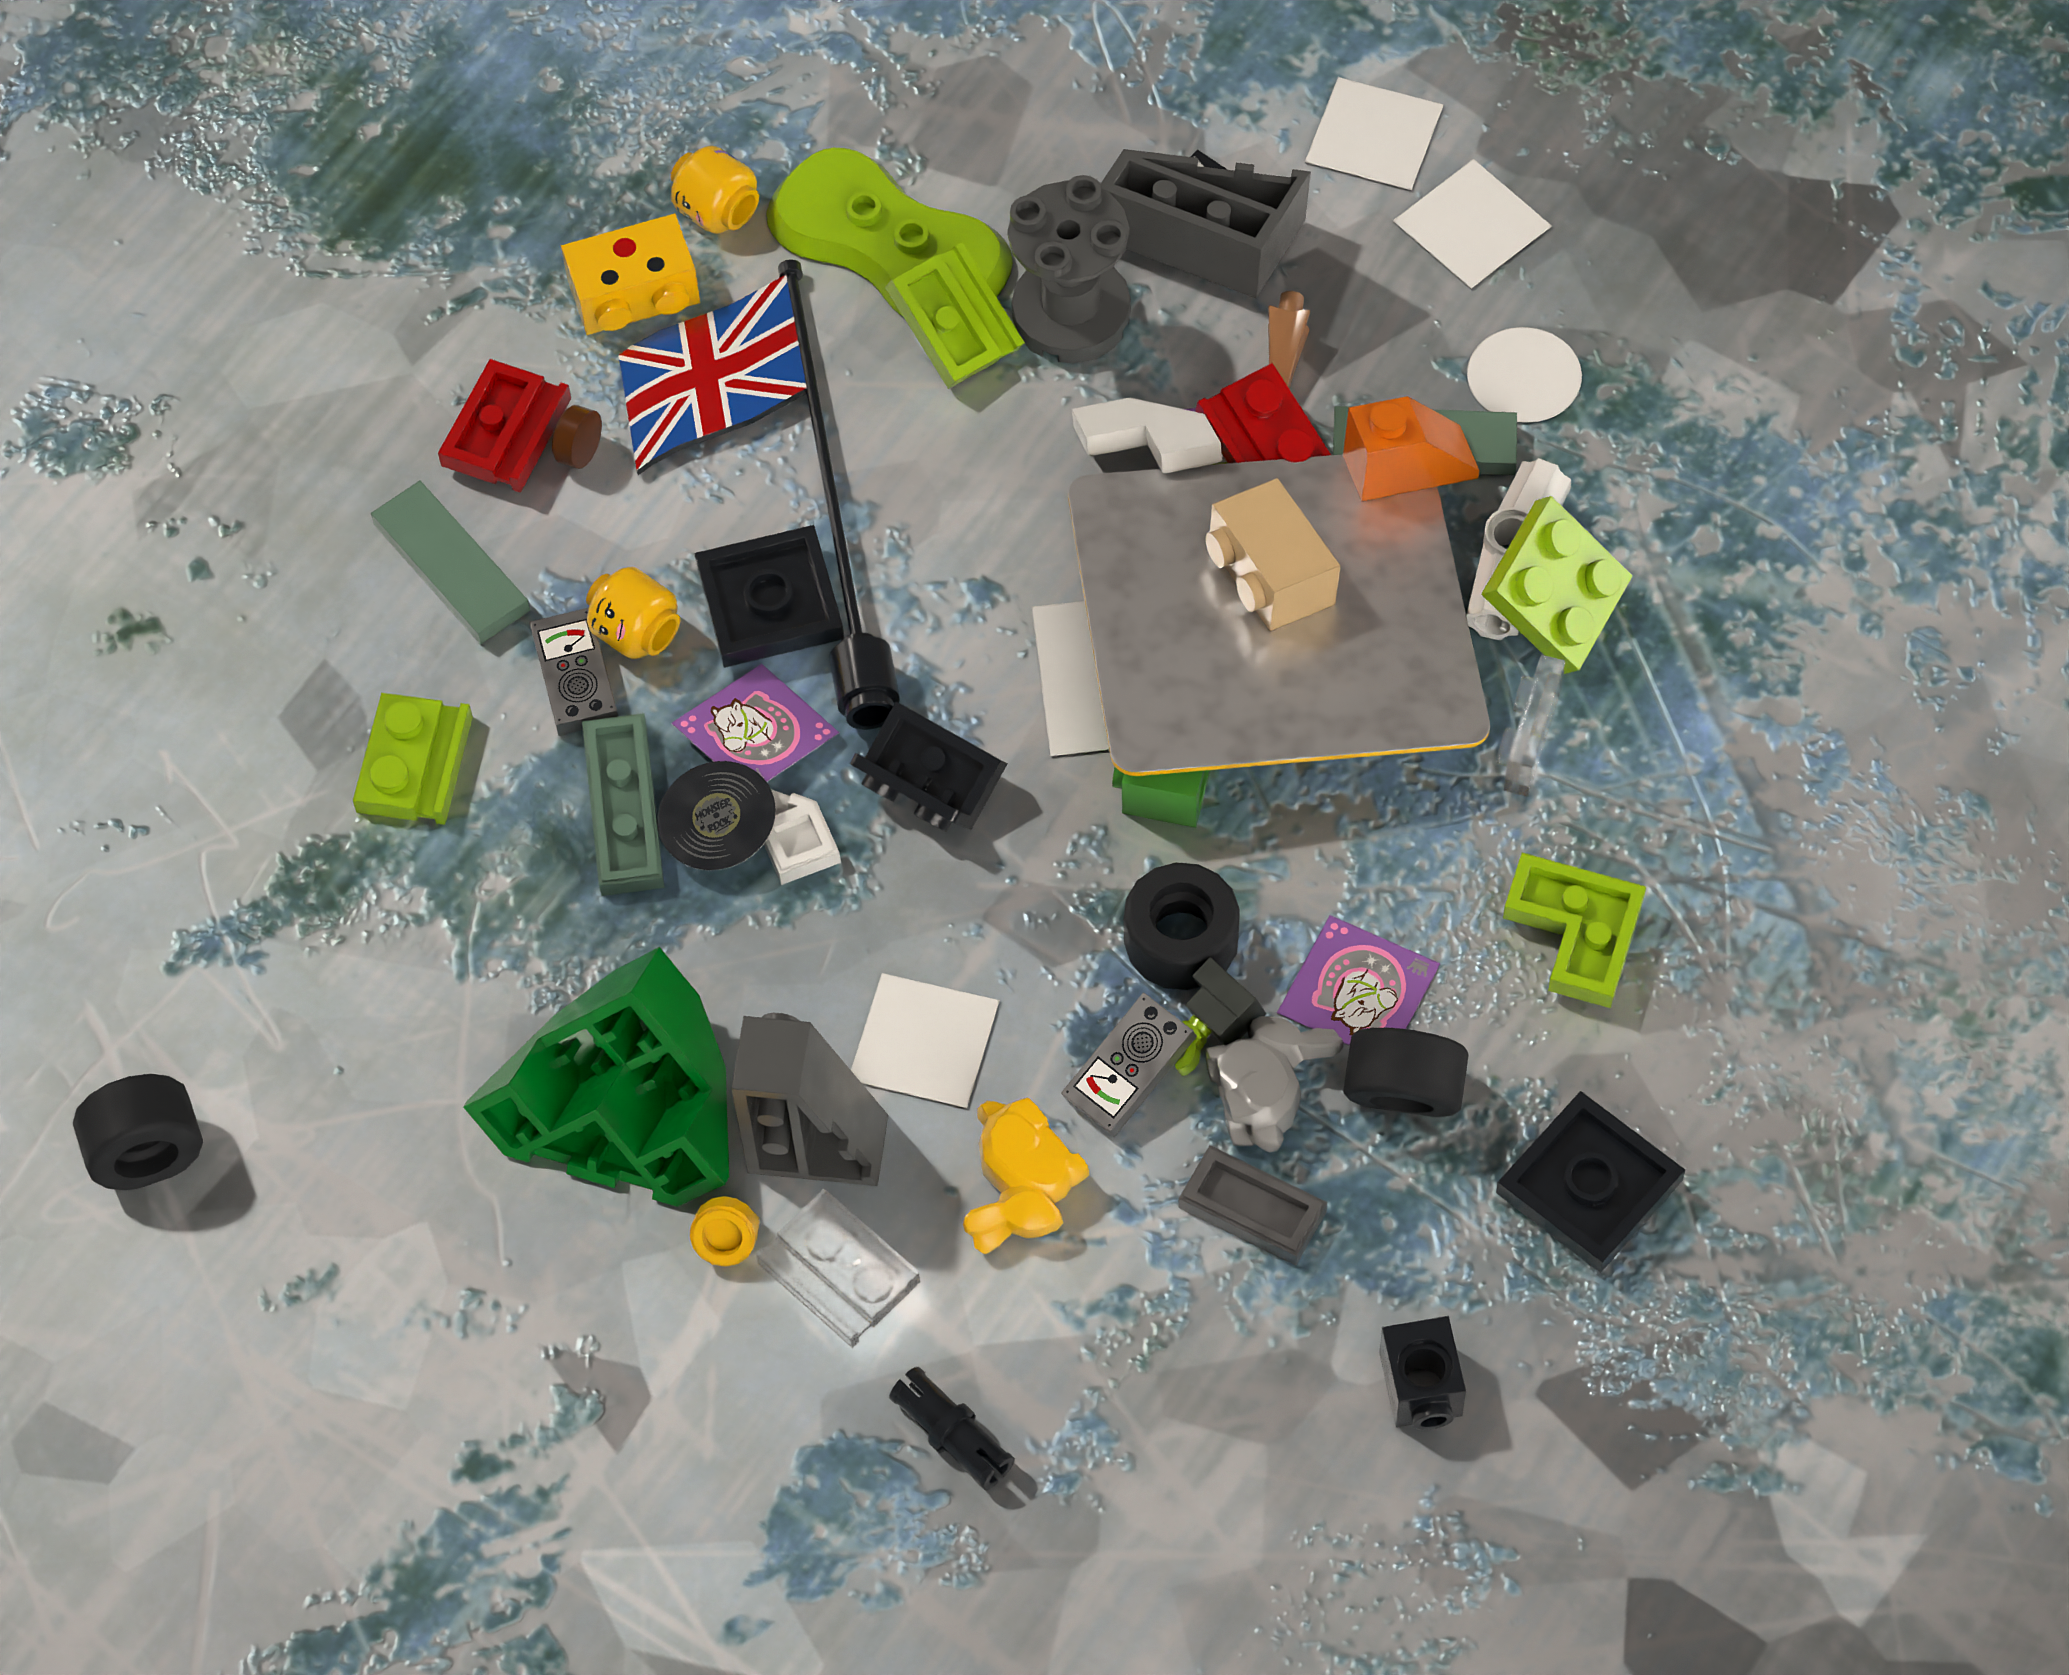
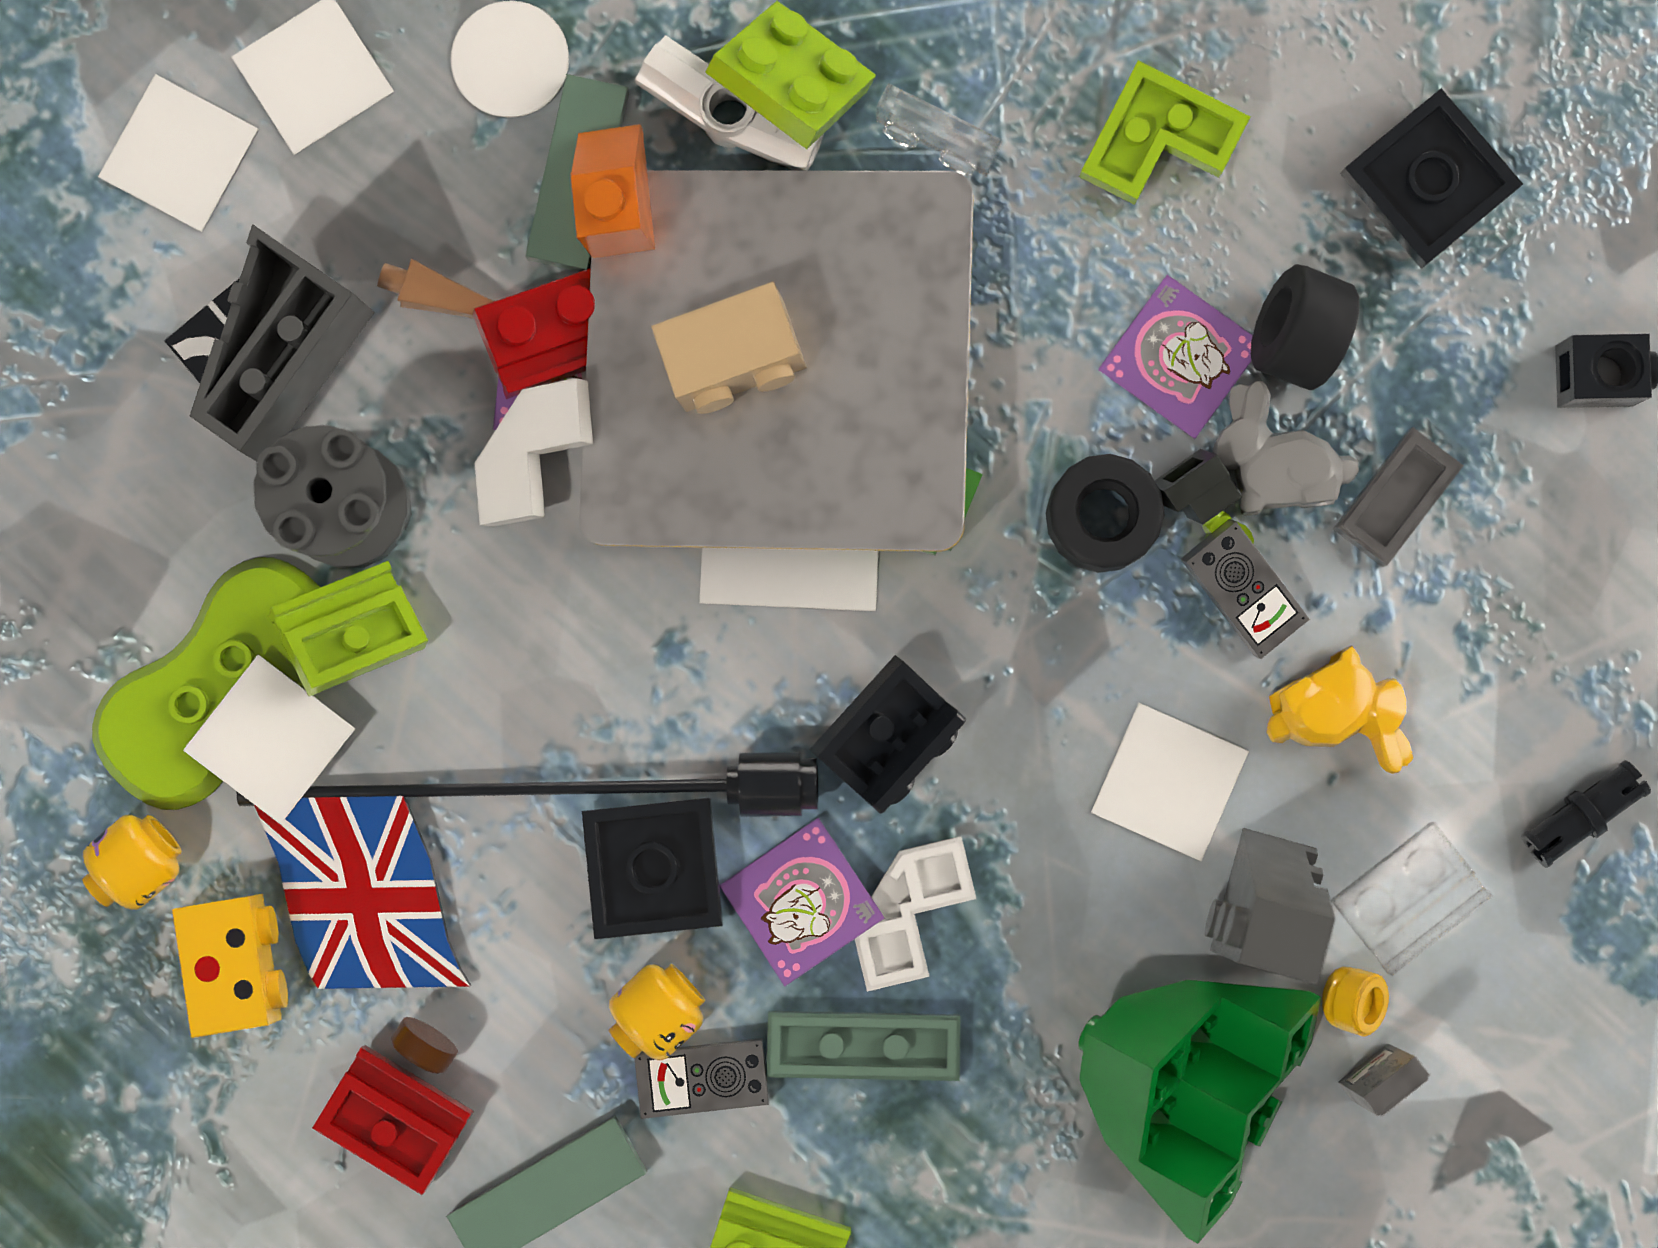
camera: 80 degrees left, 25 degrees up
black sticker [657,761,776,870] -> none
none -> white sticker [183,655,356,824]
none -> flat silver tile [1338,1044,1430,1116]

